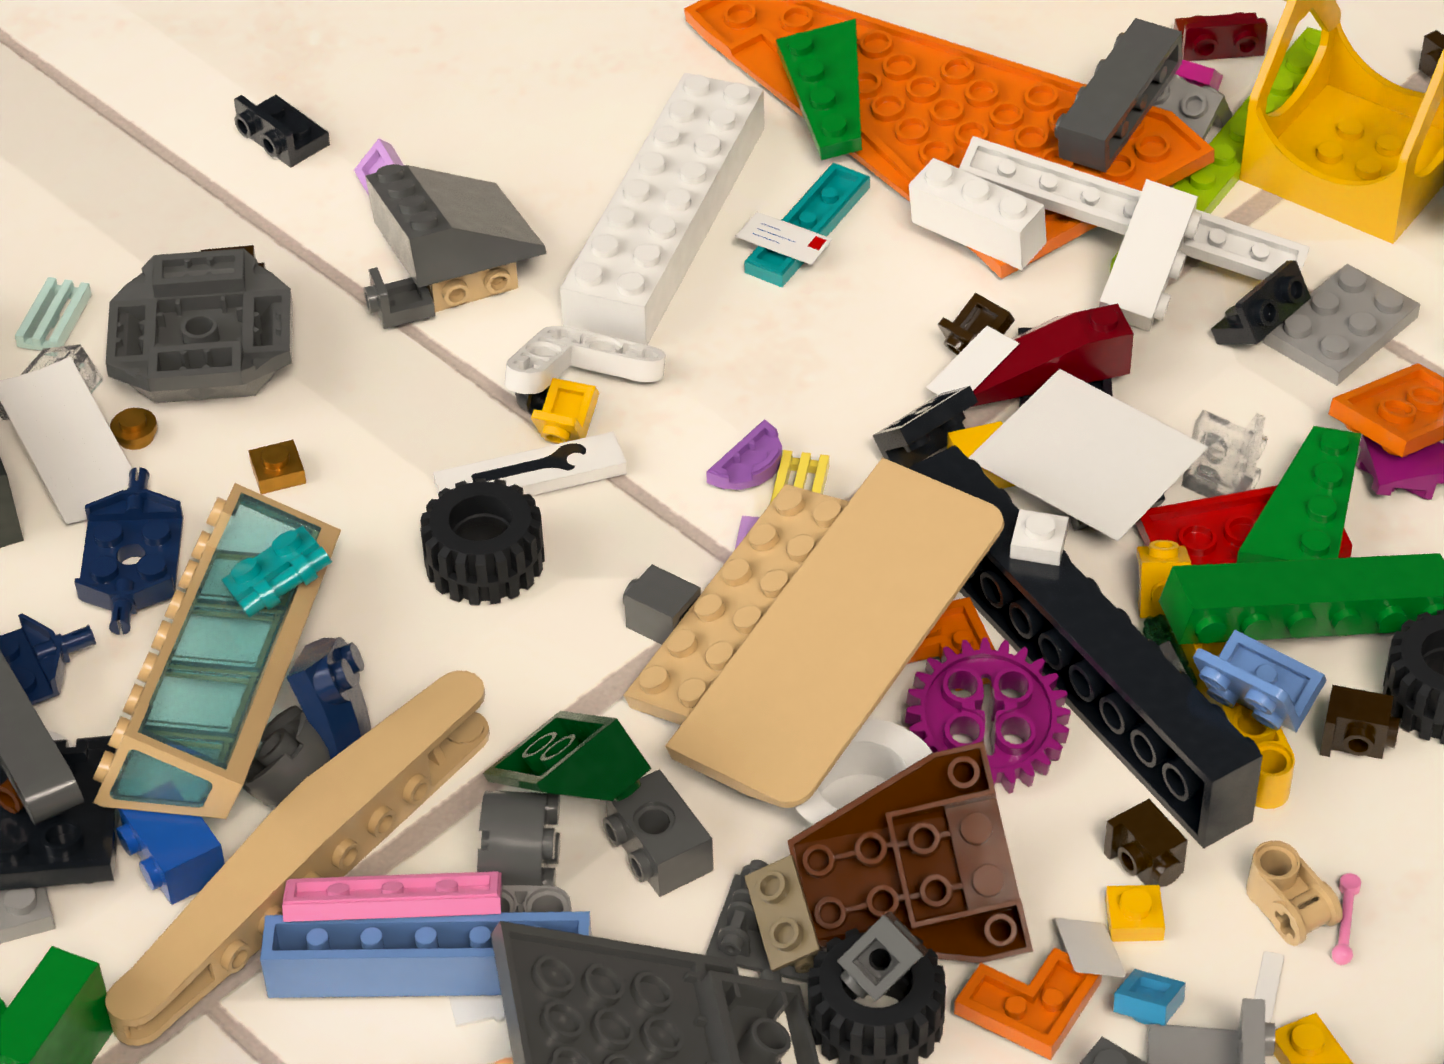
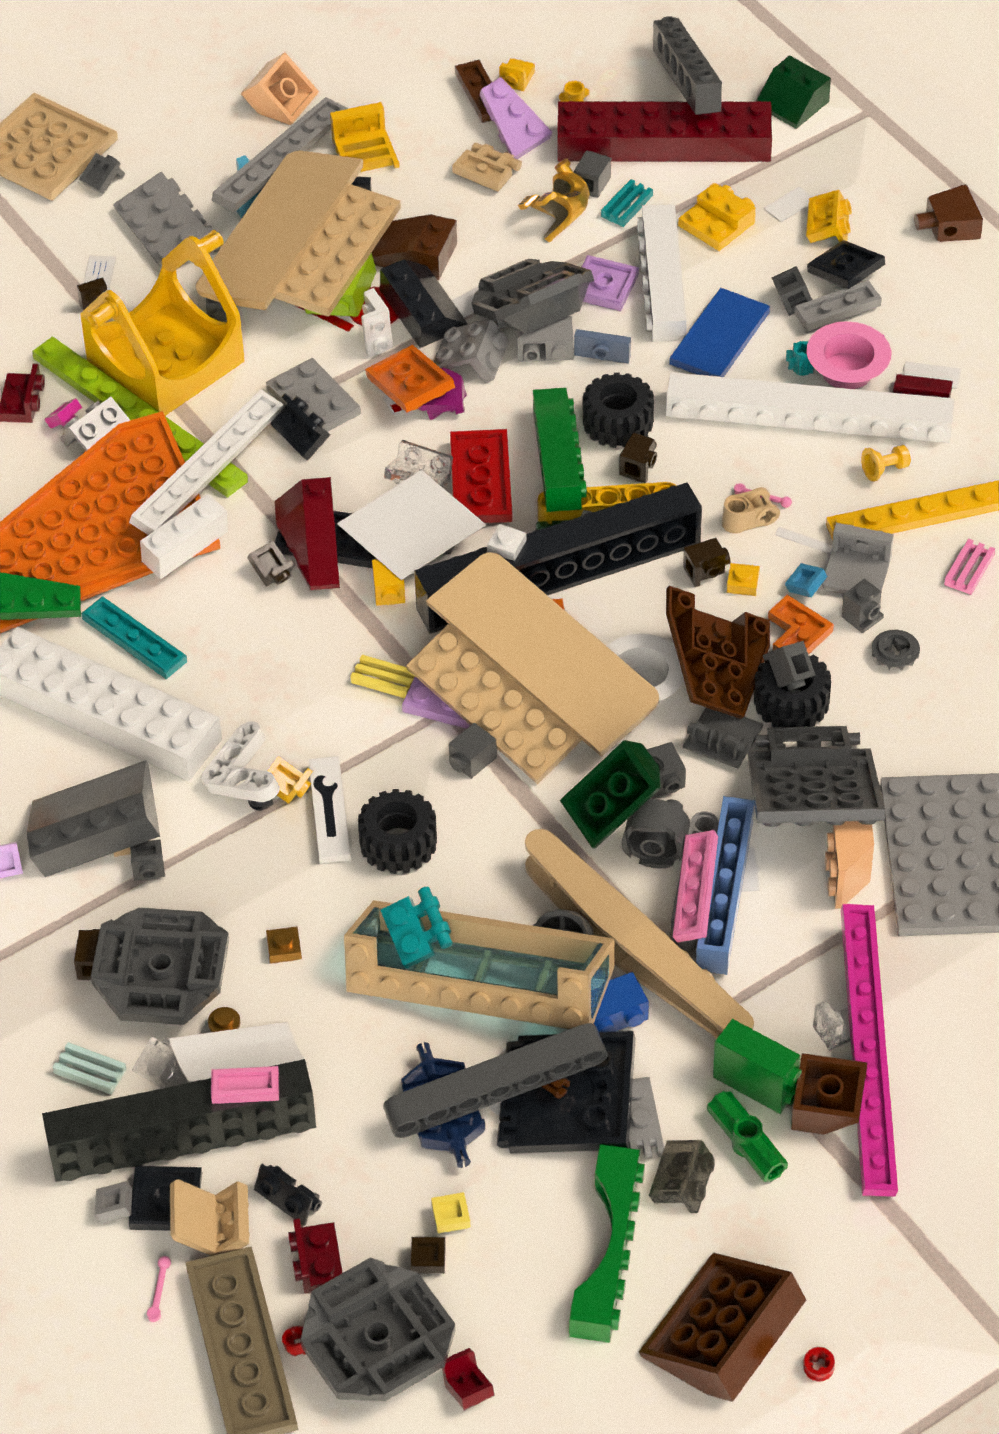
camera: 80 degrees left, 5 degrees up
dark blue plate [74,467,184,635] -> none
dark blue slope [287,637,371,760] -> none
medium lavender plate [706,419,782,490] -> none
white sticker [735,211,833,265] -> none
dark tan hinge [744,855,821,973] -> none
black bracket [872,386,978,468] -> none
magenta gear [904,638,1071,794] -> none
white sticker [926,326,1020,395] -> none
dark grey brick [1054,18,1182,173] -> none
white sticker [1055,918,1126,977] -> none
white brick [1099,179,1202,332] -> none
yellow bracket [1137,540,1191,618] -> none
medium blue bracket [1192,629,1327,733] -> none
green wing [1237,426,1361,563] -> none

